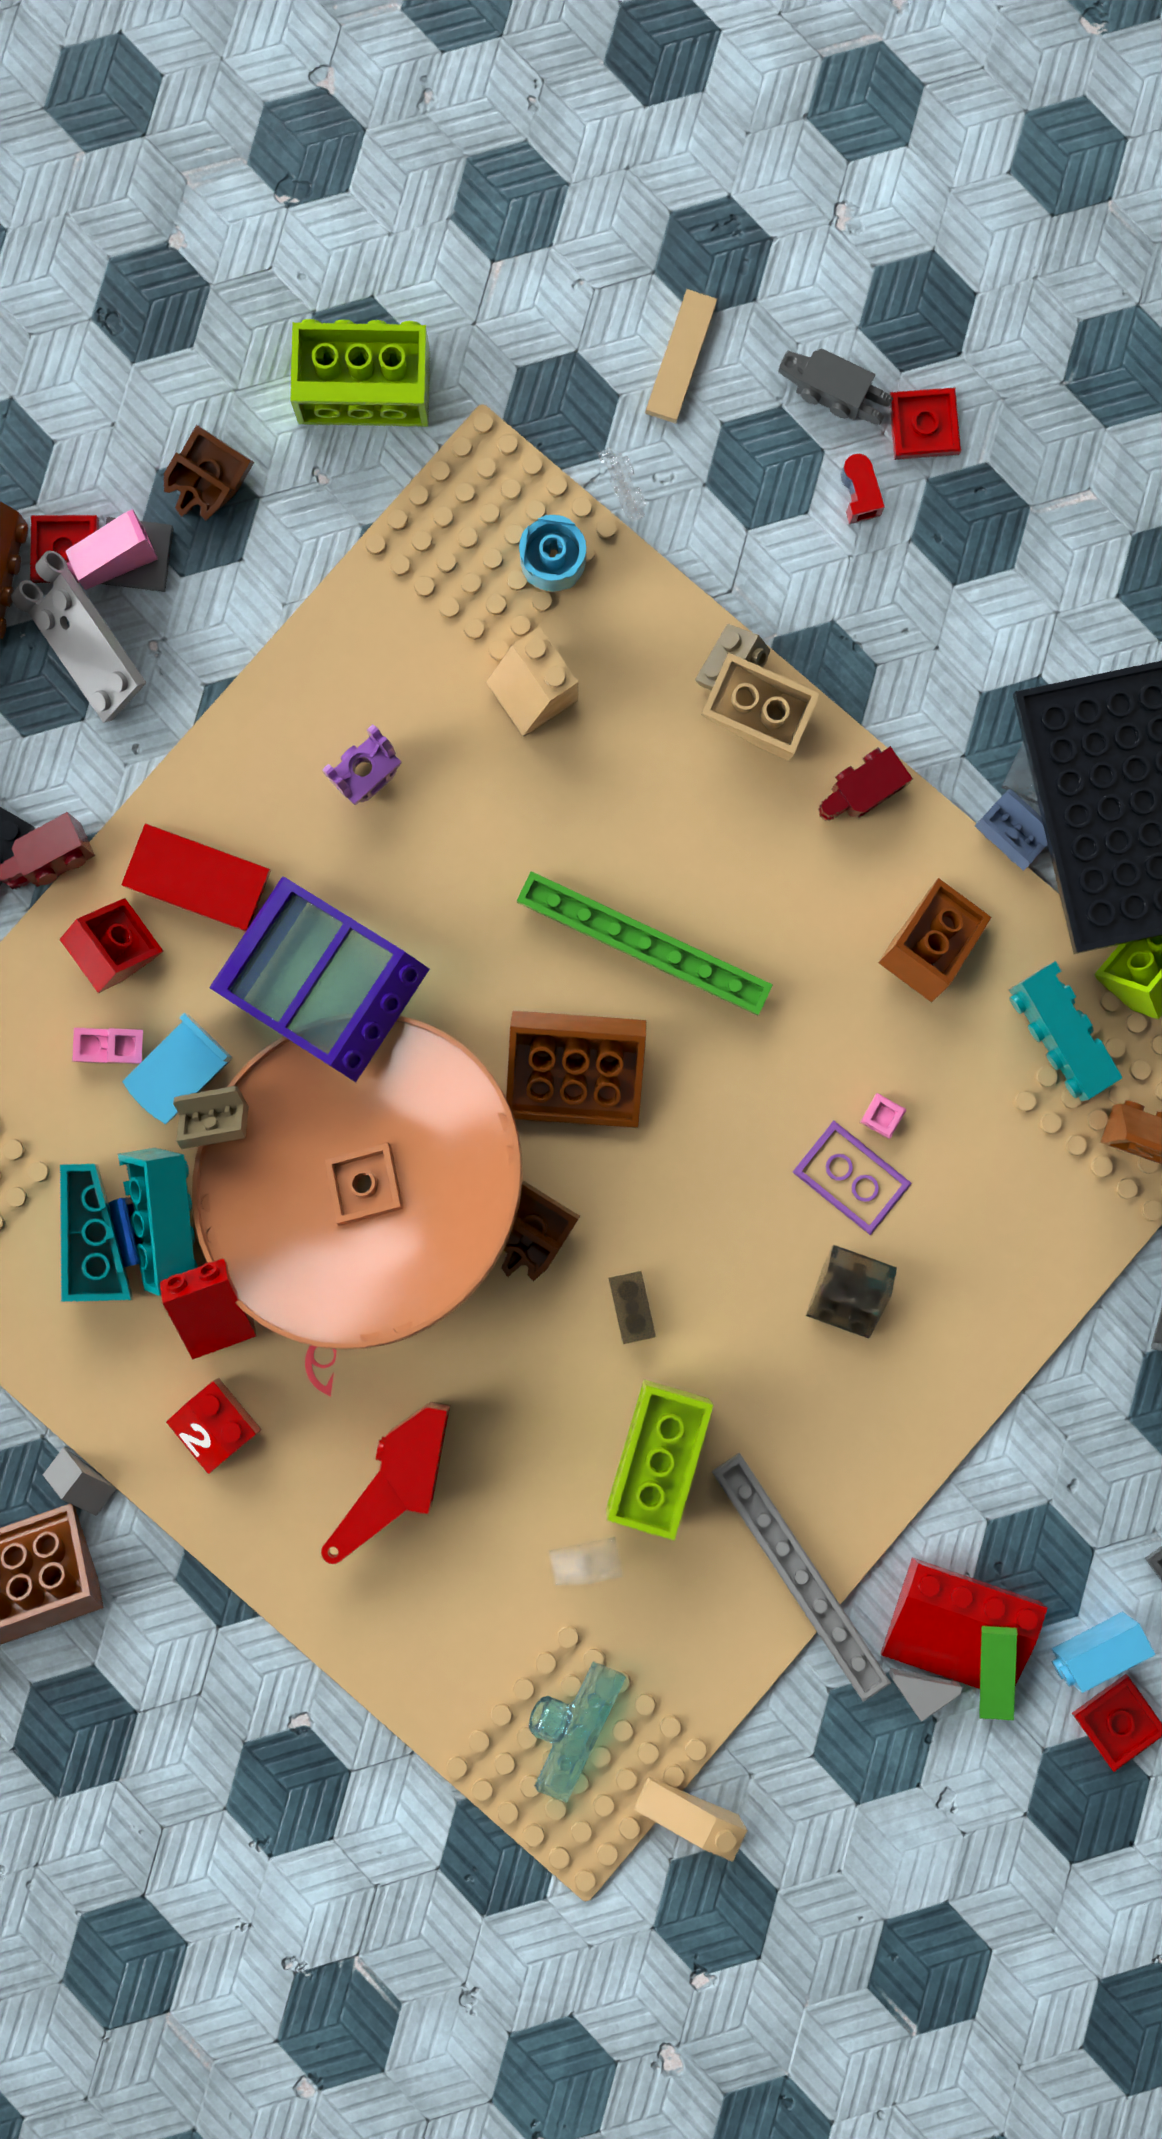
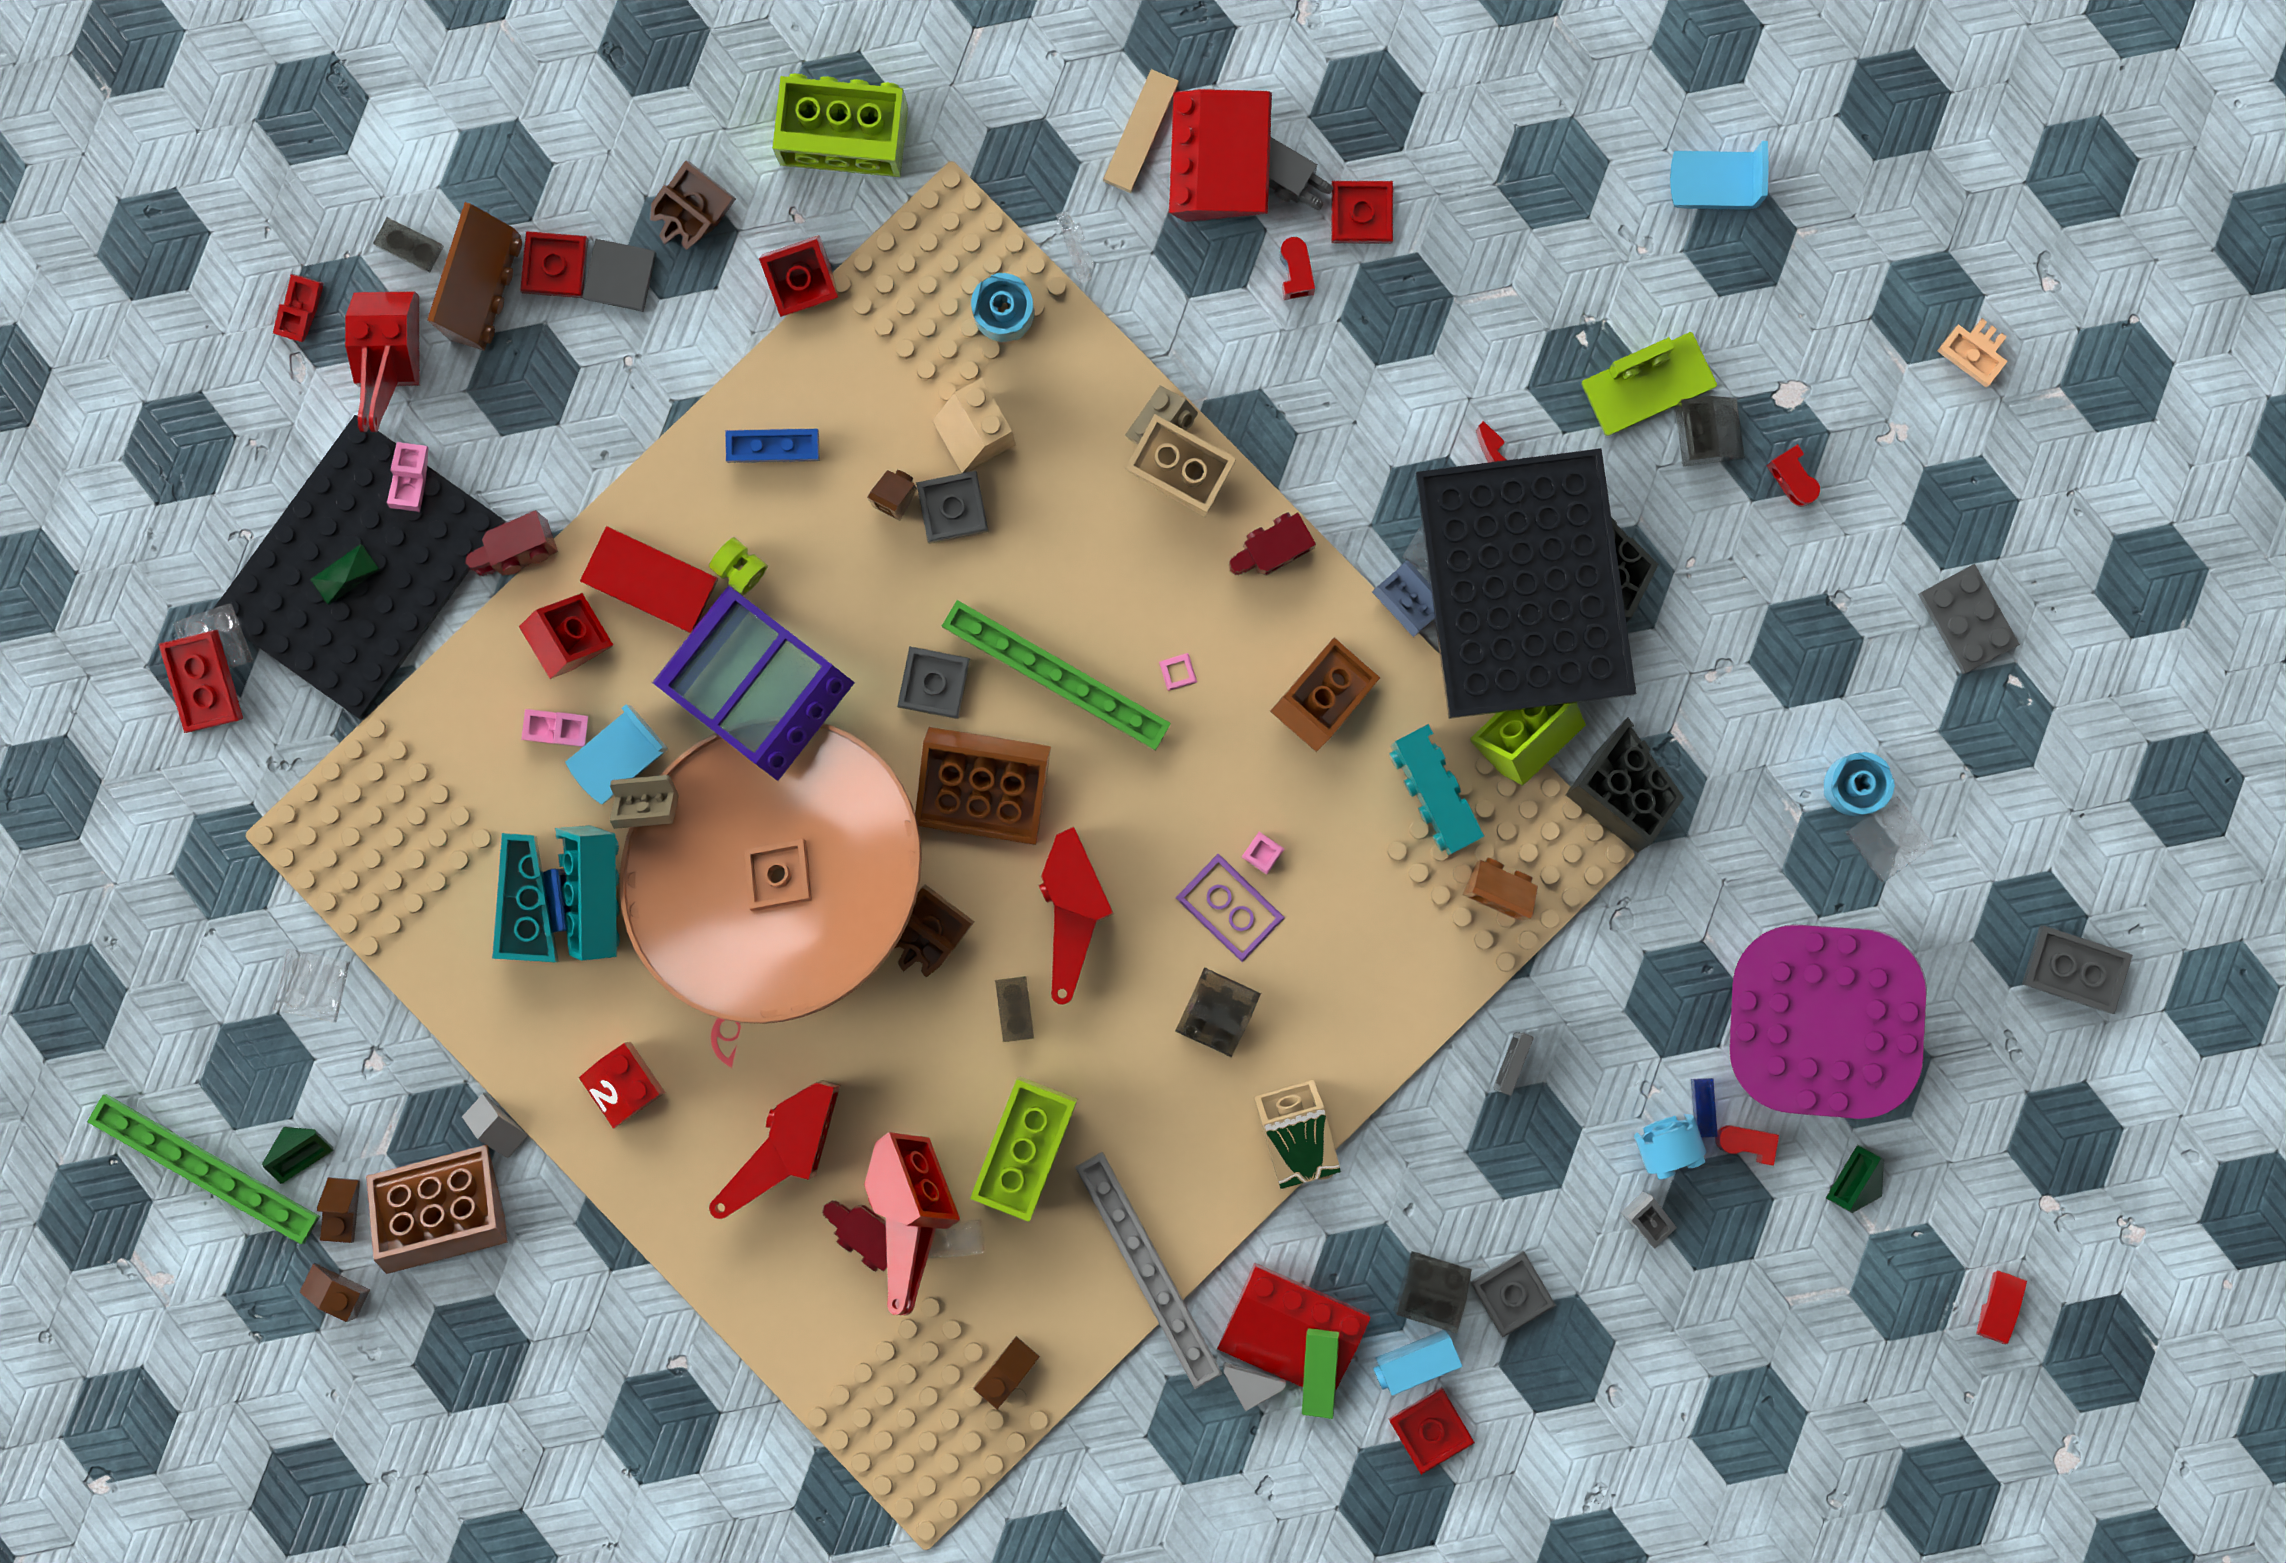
camera: 15 degrees right, 0 degrees up
light grey hinge [11,551,146,723] -> none
bright pink slope [66,509,158,590] -> none
red panel [160,1259,256,1360] -> none
medium lavender piece [322,724,402,805] -> none
clear light blue plate [529,1661,626,1803] -> none
tan slope [634,1777,747,1862] -> none
none -> lime wheel [709,537,768,596]
none -> blue plate [725,429,820,463]
none -> red slope [759,235,838,317]
none -> dark red hinge [822,1200,887,1272]
none -> slope [864,1132,960,1316]
none -> reddish brown slope [867,469,917,521]
none -> dark grey tile [897,646,971,719]
none -> dark grey tile [916,471,989,544]
none -> reddish brown slope [973,1336,1040,1410]
none -> red slope [1039,827,1114,1005]
none -> bright pink tile [1159,653,1197,691]
none -> red slope [1169,89,1272,222]
none -> slope [1254,1080,1341,1189]
none -> clear smoke slope [1393,1251,1472,1334]
none -> red slope [1476,421,1507,463]

